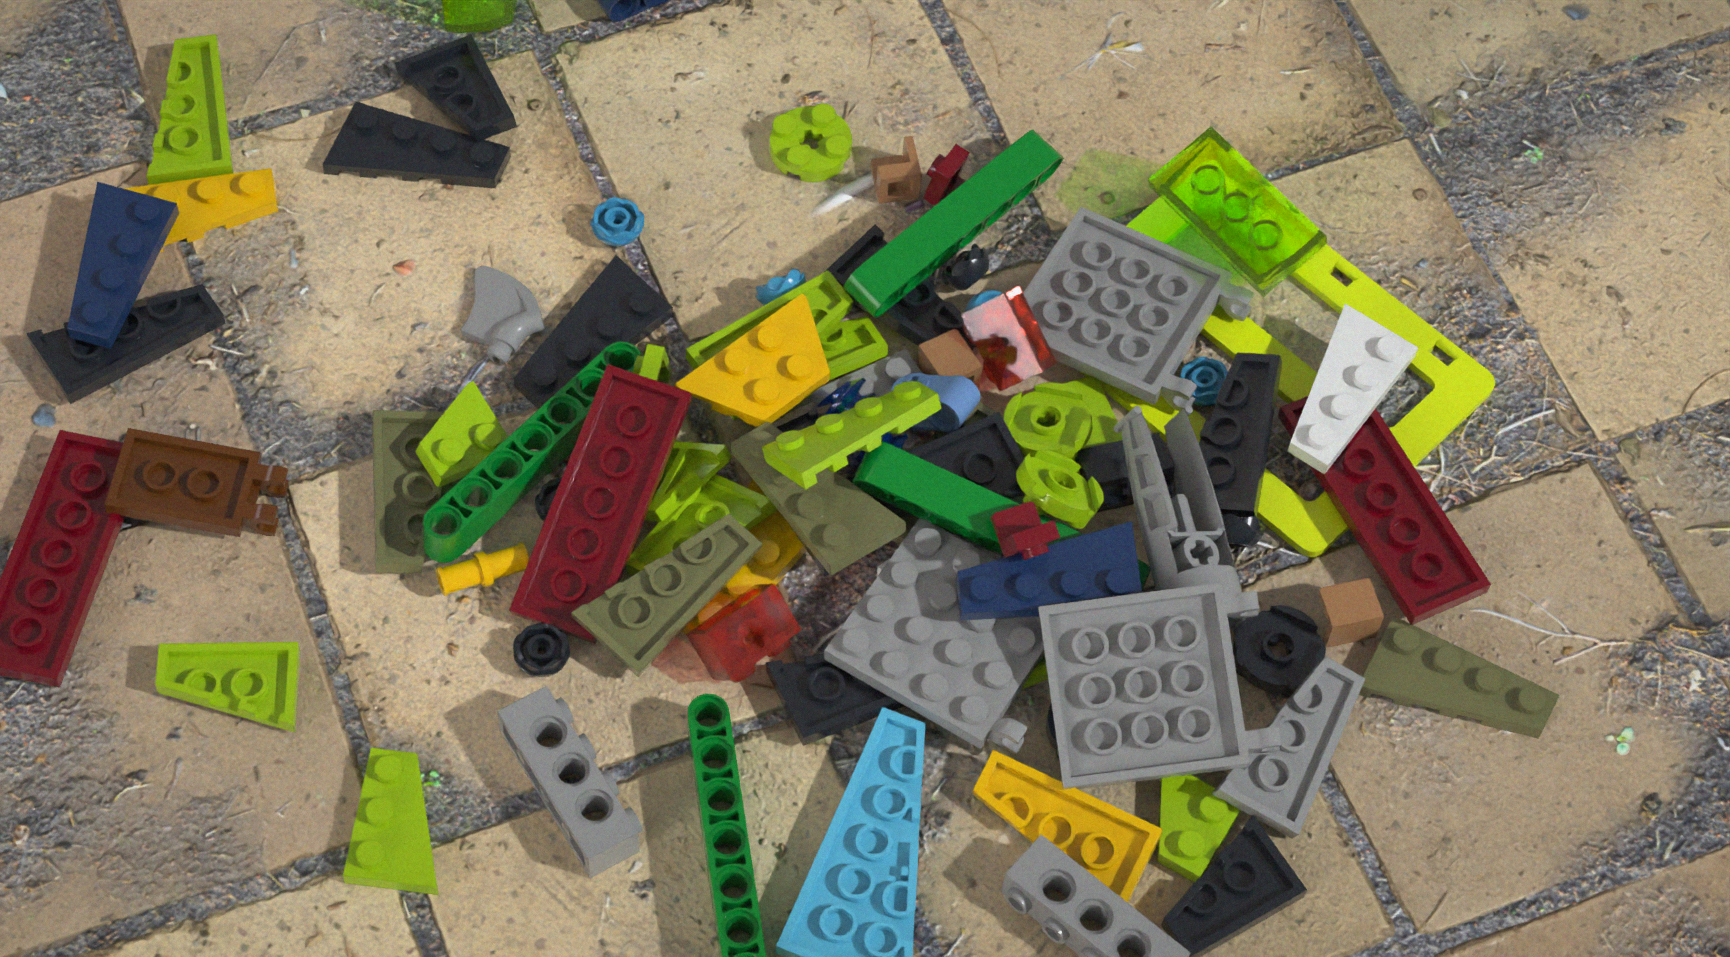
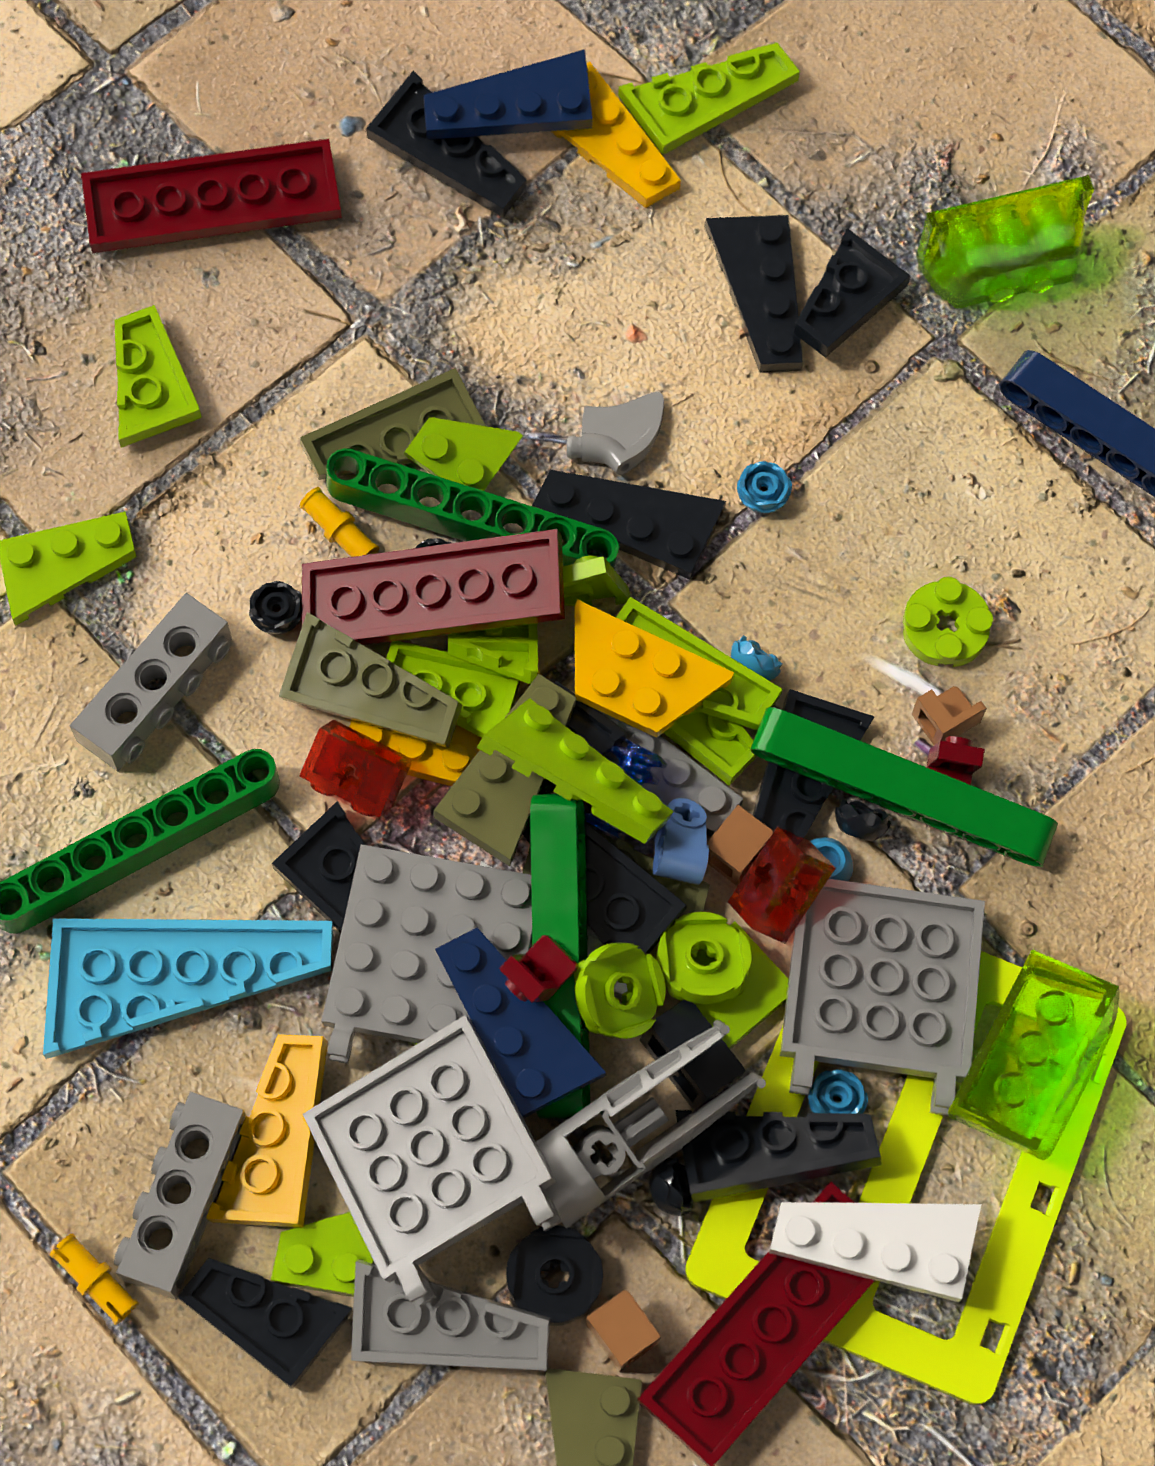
camera: 70 degrees right, 10 degrees up
reddish brown tile [105,428,289,537] -> none

